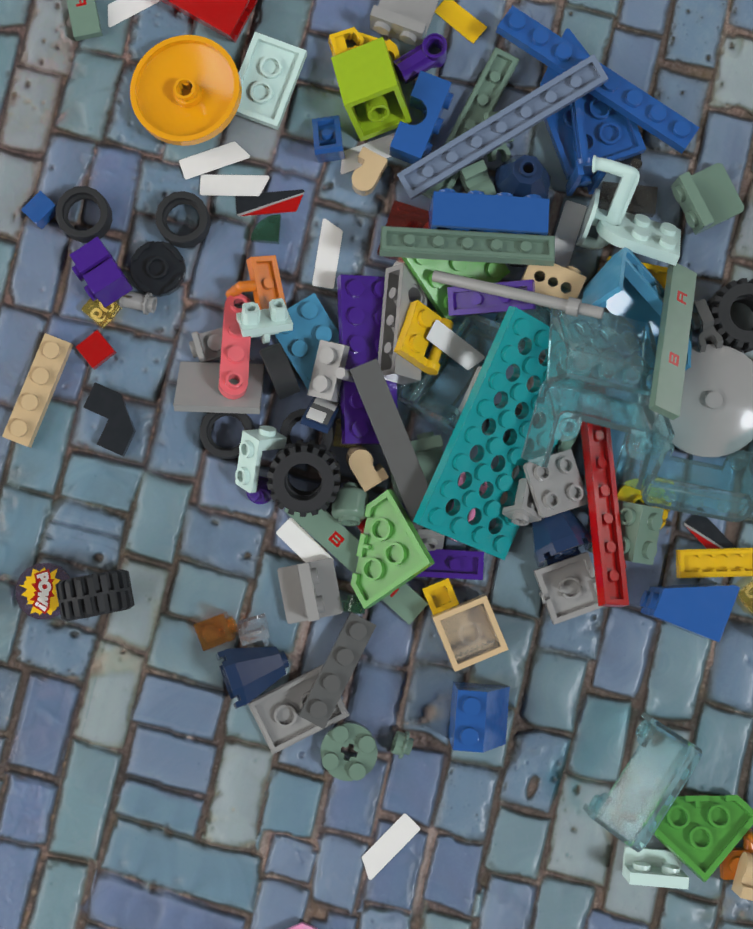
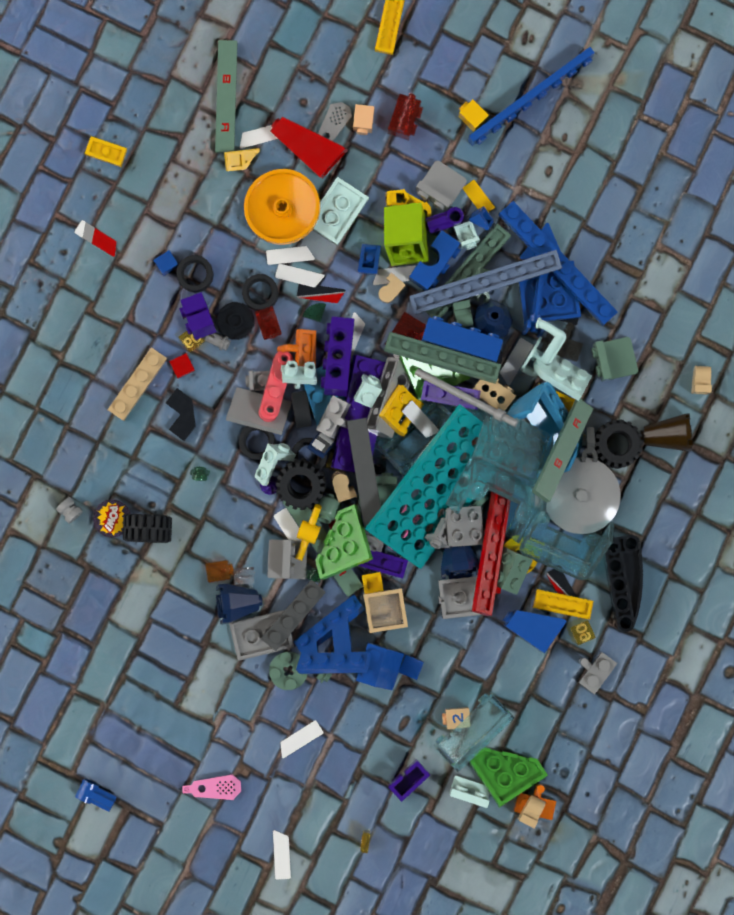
camera: 15 degrees right, 0 degrees up
none -> clear green plate [190,467,210,481]
none -> yellow tile [224,148,260,171]
none -> clear red bracket [255,306,282,340]
none -> blue plate [293,595,372,674]
none -> yellow piece [295,504,322,561]
none -> dark purple brick [321,316,354,397]
none -> light aqua bracket [354,374,382,408]
none -> black hinge [373,457,386,474]
none -> dark purple piece [388,759,430,802]
none -> blue slope [399,655,424,680]
none -> light nougat brick [442,707,471,729]
none -> light aqua bracket [454,221,480,250]
none -> blue slope [468,206,494,230]

